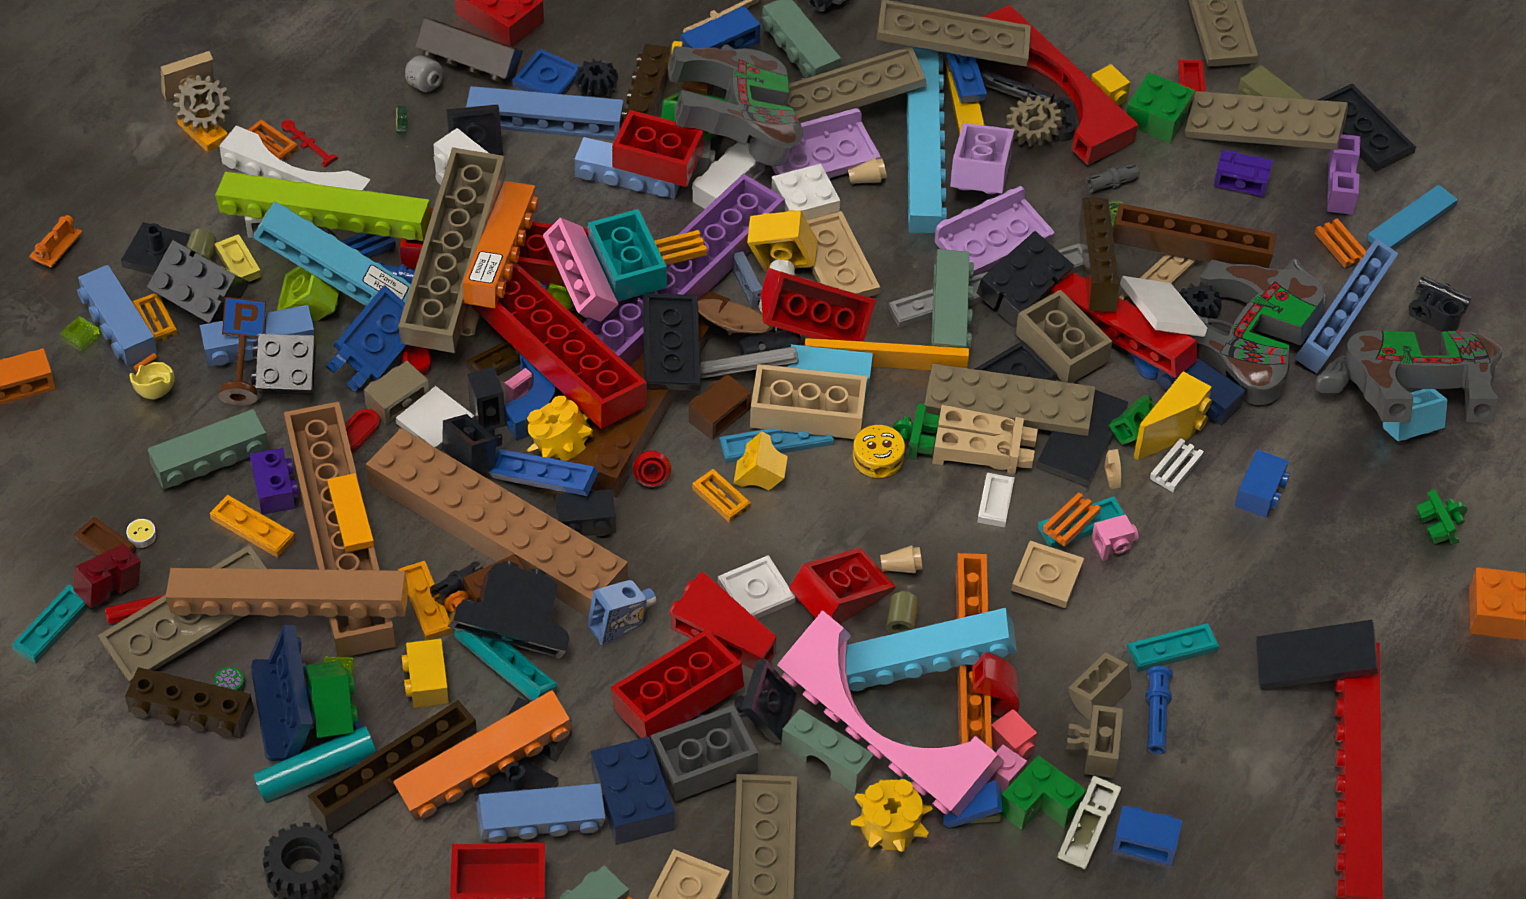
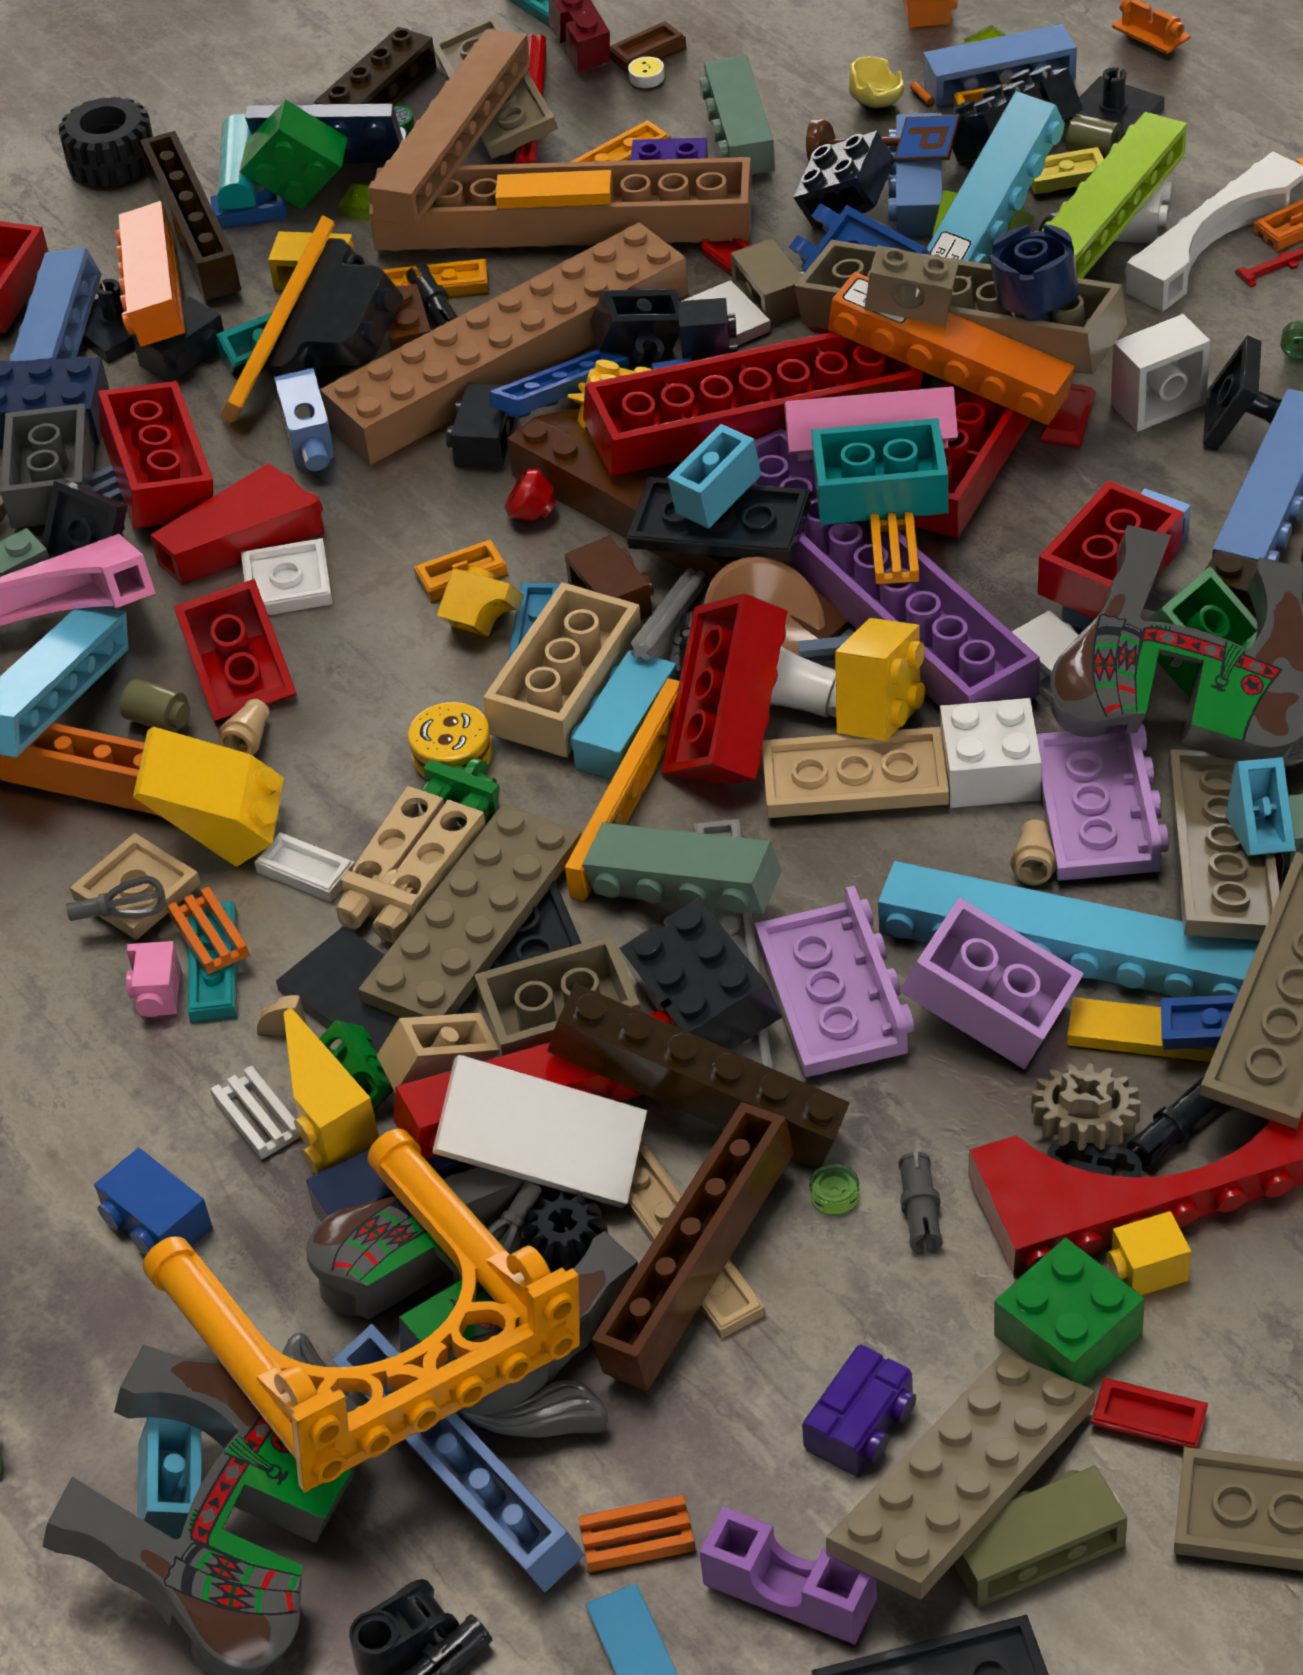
camera: 115 degrees right, 5 degrees down
none -> dark grey piece [66,876,166,921]
none -> yellow slope [133,727,284,867]
none -> light orange arch [143,1129,580,1493]
none -> light orange tile [219,215,335,423]
none -> tan brick [377,1013,500,1092]
none -> medium azure brick [667,424,761,529]
none -> dark tan brick [864,245,959,326]
none -> dark blue brick [990,224,1079,321]
none -> medium azure slope [1226,757,1296,856]

